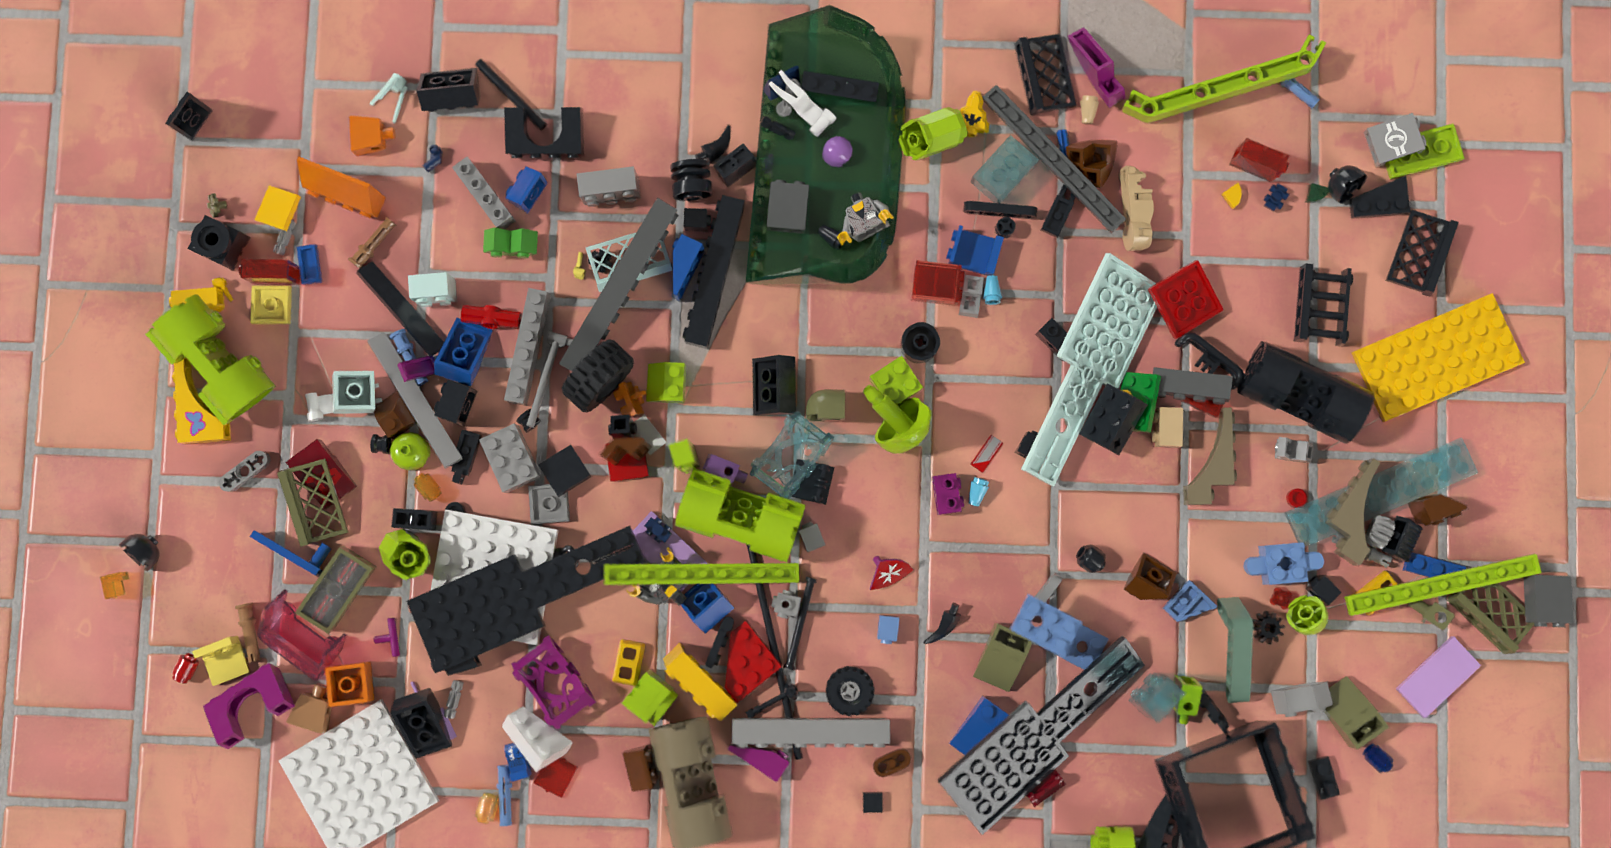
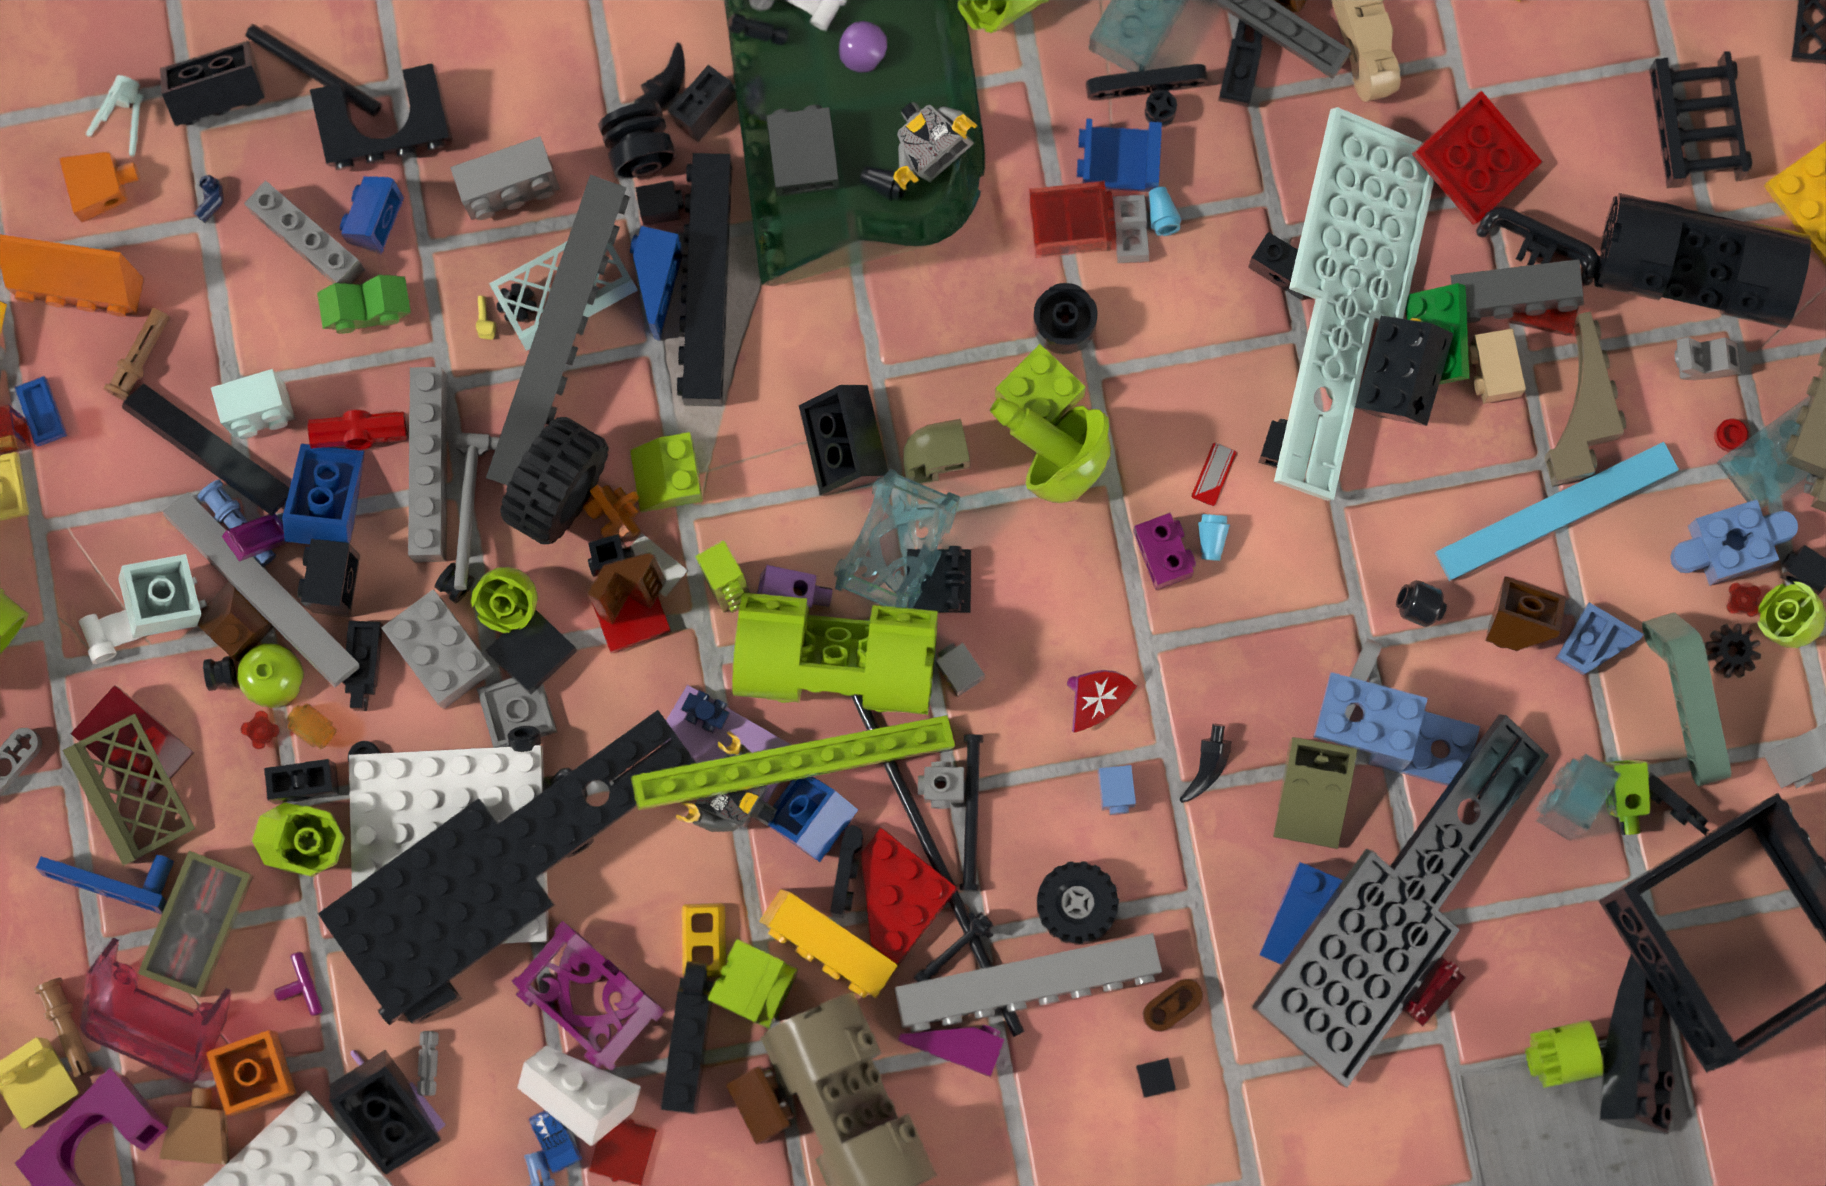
camera: 10 degrees left, 5 degrees down
none -> clear red plate [241,711,280,749]
none -> lime cylinder [471,567,538,633]
none -> black tile [507,726,541,752]
none -> black hinge [661,961,715,1115]
none -> medium azure tile [1435,442,1679,582]

